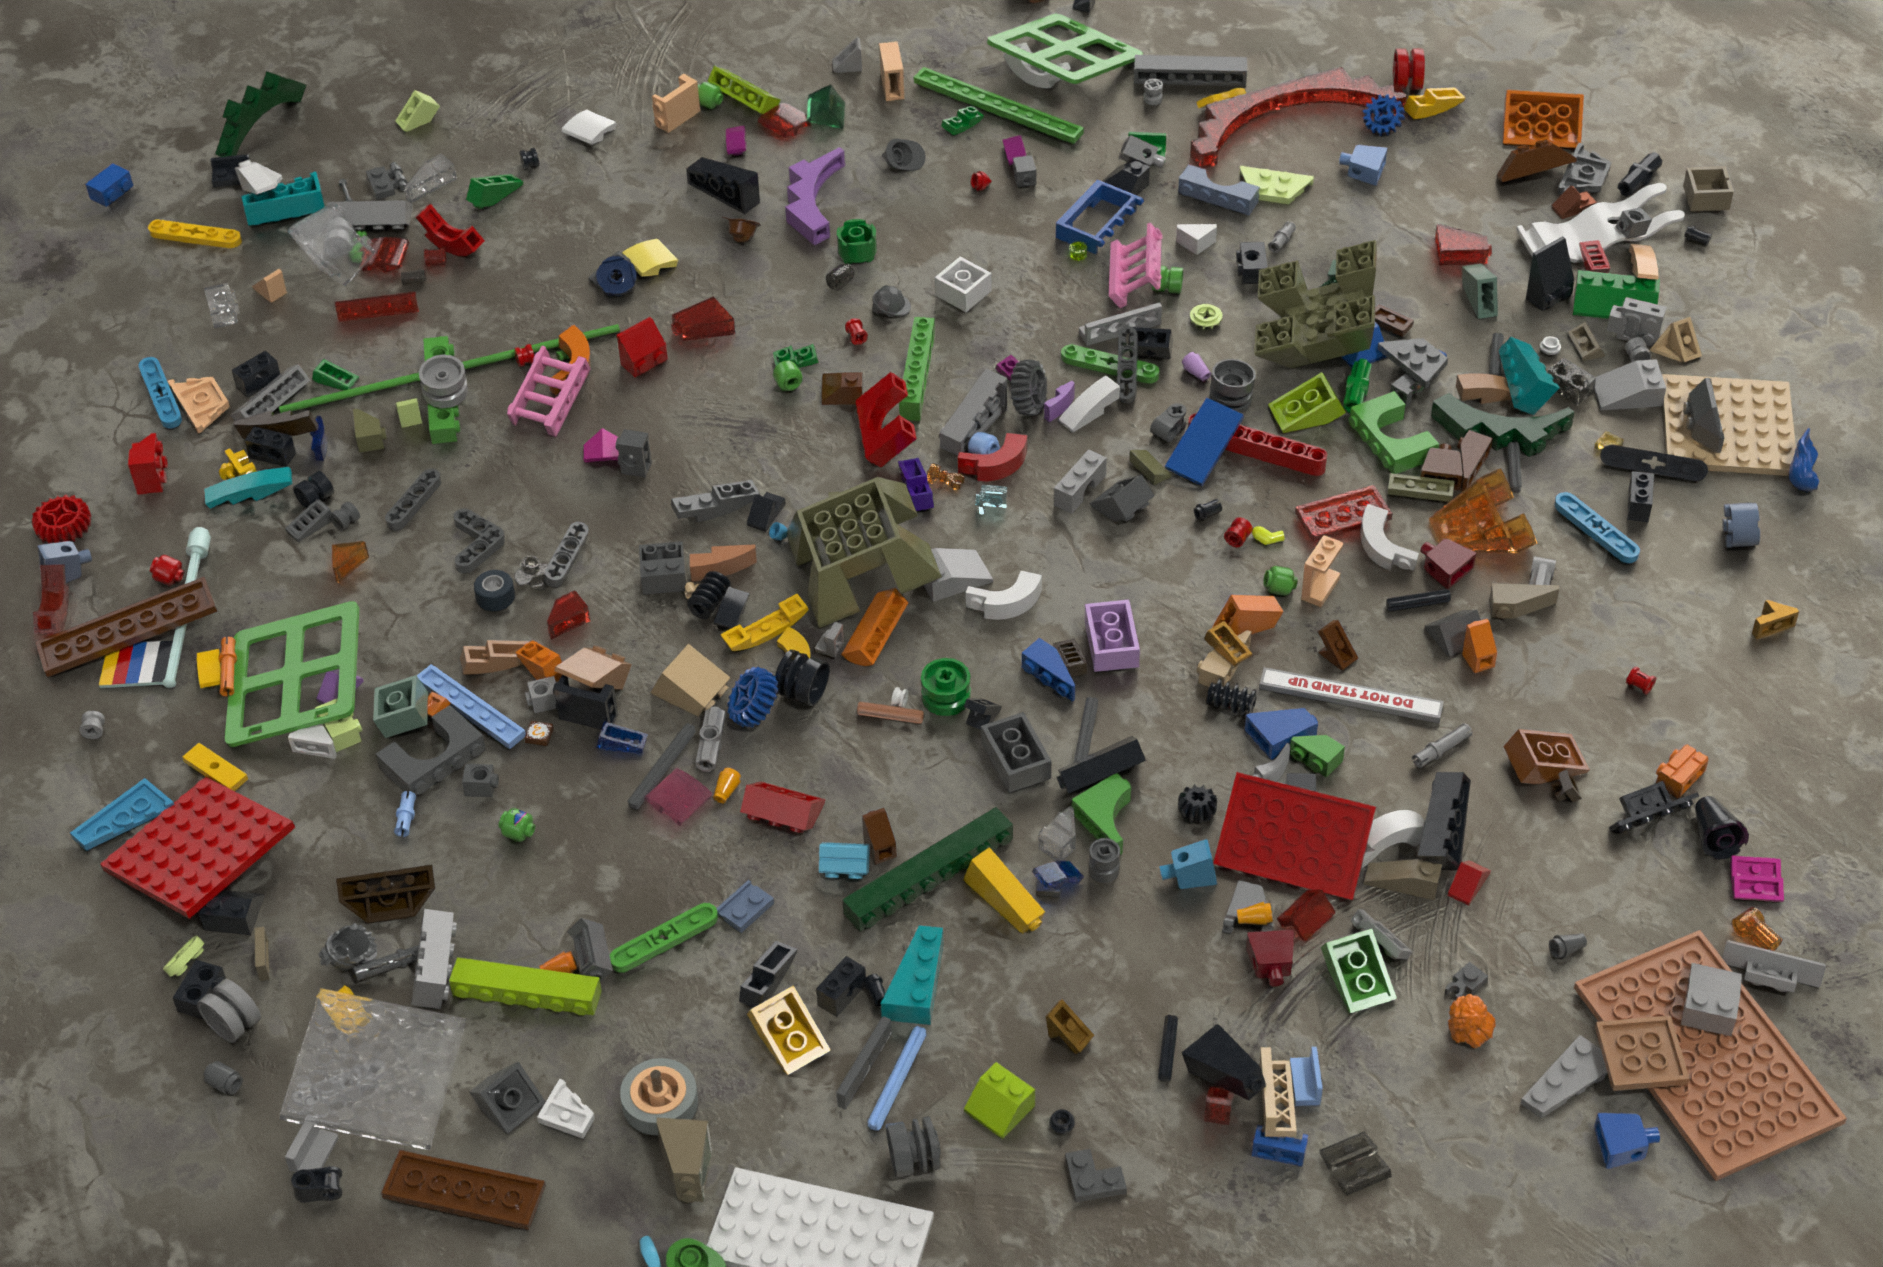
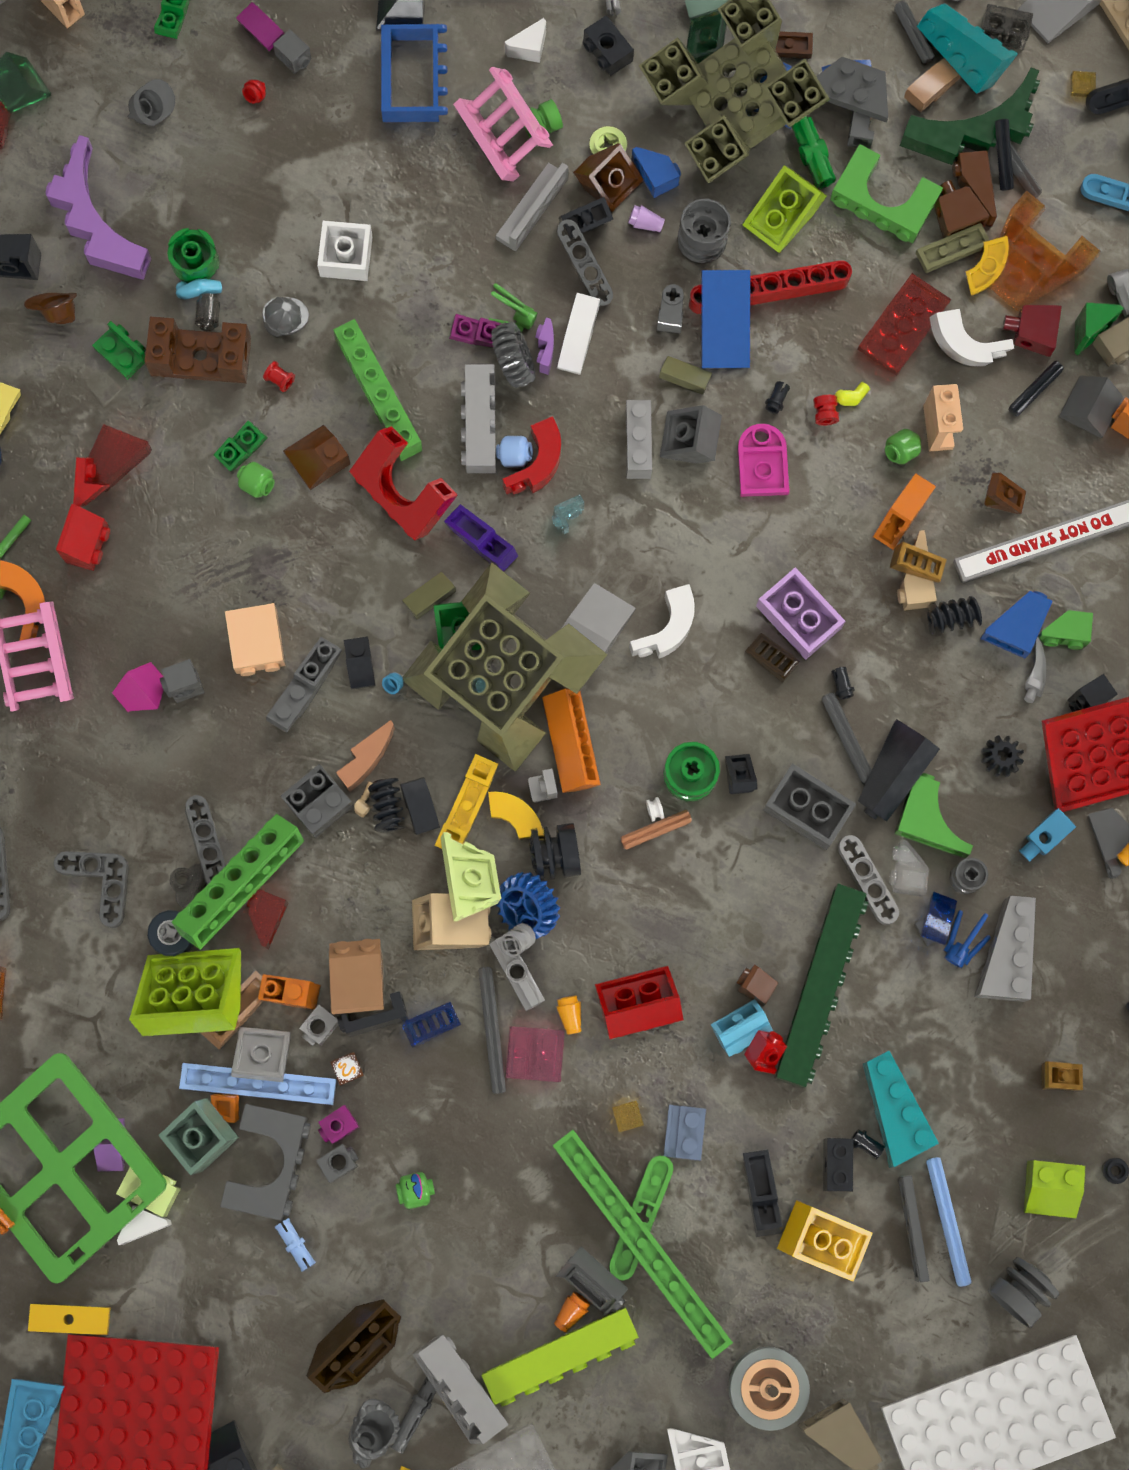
camera: 40 degrees left, 30 degrees up
clear orange piece [927,463,965,490] -> none
yellow slope [963,847,1045,934] -> none
blue slope [1022,638,1075,701] -> none
bright green piece [1061,344,1159,383] -> none
clear neon green bush [1069,242,1087,261] -> none
none -> red slope [73,457,110,507]
none -> green bracket [92,321,146,380]
none -> lime slope [129,948,241,1036]
none -> reddish brown plate [145,316,252,384]
none -> bright green brick [172,814,304,950]
none -> medium azure arm [176,279,222,299]
none -> light nougat brick [225,603,285,676]
none -> light grey tile [231,1027,291,1082]
none -> magenta brick [318,1105,360,1145]
none -> yellowish green wing [440,832,501,921]
none -> bright green plant [489,283,538,332]
none -> light grey wheel [500,923,536,957]
none -> bright green plate [552,1130,733,1359]
none -> reddish brown slope [573,143,644,212]
none -> clear yellow tile [612,1100,644,1132]
none -> blue slope [631,147,681,198]
none -> dark pink tile [738,424,789,497]
none -> red brick [744,1030,787,1074]
none -> black pin [831,667,855,700]
none -> light grey beam [838,835,899,925]
none -> blue plant [943,910,991,968]
none -> yellow tile [966,236,1009,296]
none -> light grey wedge [974,896,1036,1002]
none -> black axle [995,119,1014,191]
none -> green slope [1074,302,1124,356]

